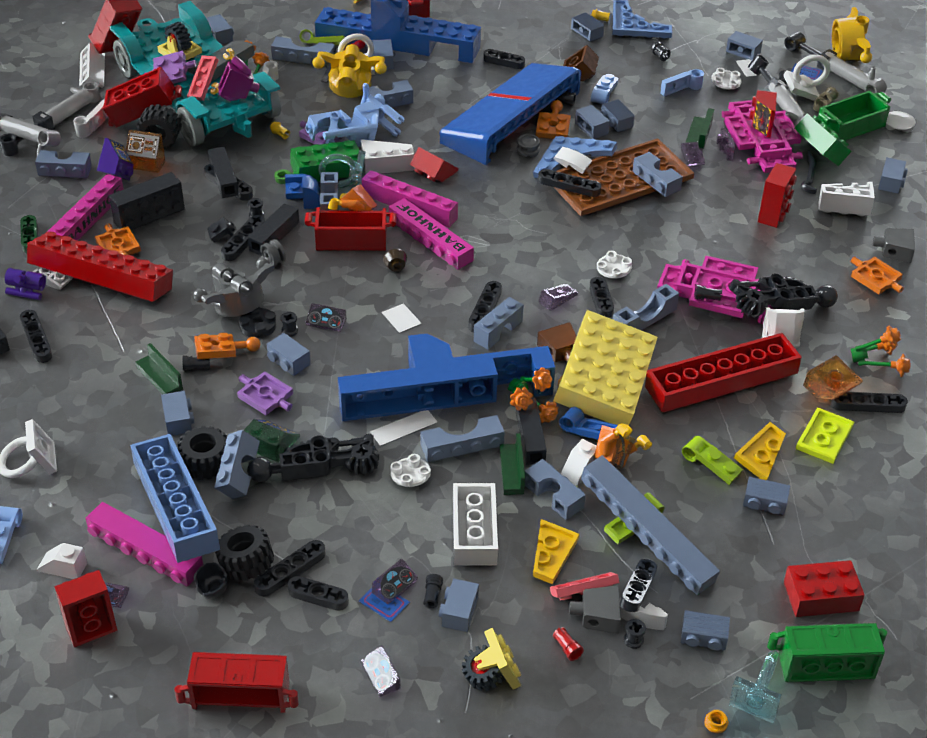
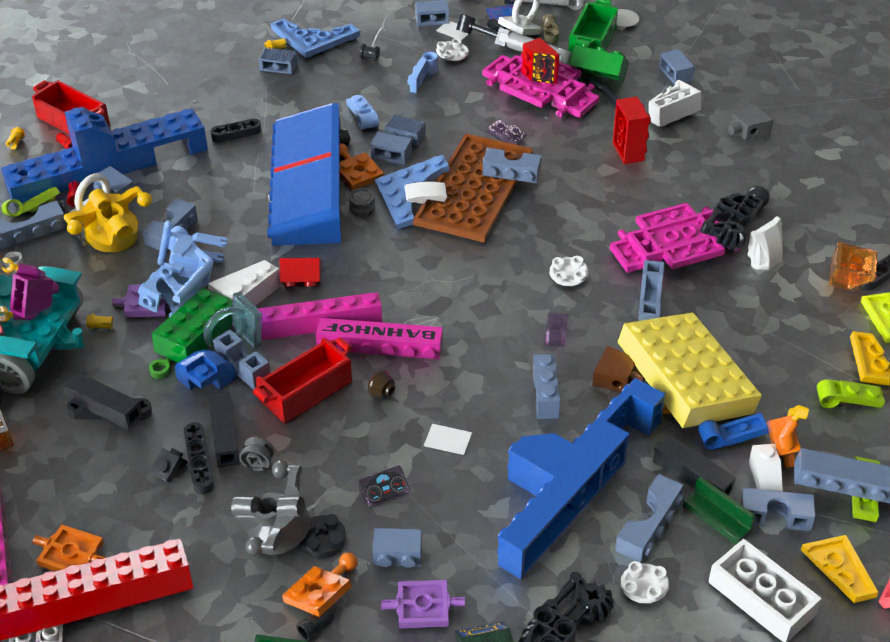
camera: 40 degrees left, 0 degrees up
black brick [109,172,185,230] -> none
black bush [248,198,264,218] -> none
black bush [280,312,298,337] -> none
orange torso [328,184,377,211] -> none
white sticker [370,410,437,446] -> none
black beam [468,281,502,333] -> none
orange plant [508,367,559,423] -> none
black beam [538,169,601,197] -> none
reddish brown slope [563,45,599,81] -> none
black beam [589,277,614,318] -> none
red brick [645,333,802,413] -> none
dark green panel [685,108,715,149] -> none
black pin [694,285,722,301] -> none
clear purple slope [716,128,735,161] -> none
orange plate [851,256,904,294] -> none
plant [851,325,911,377] -> none

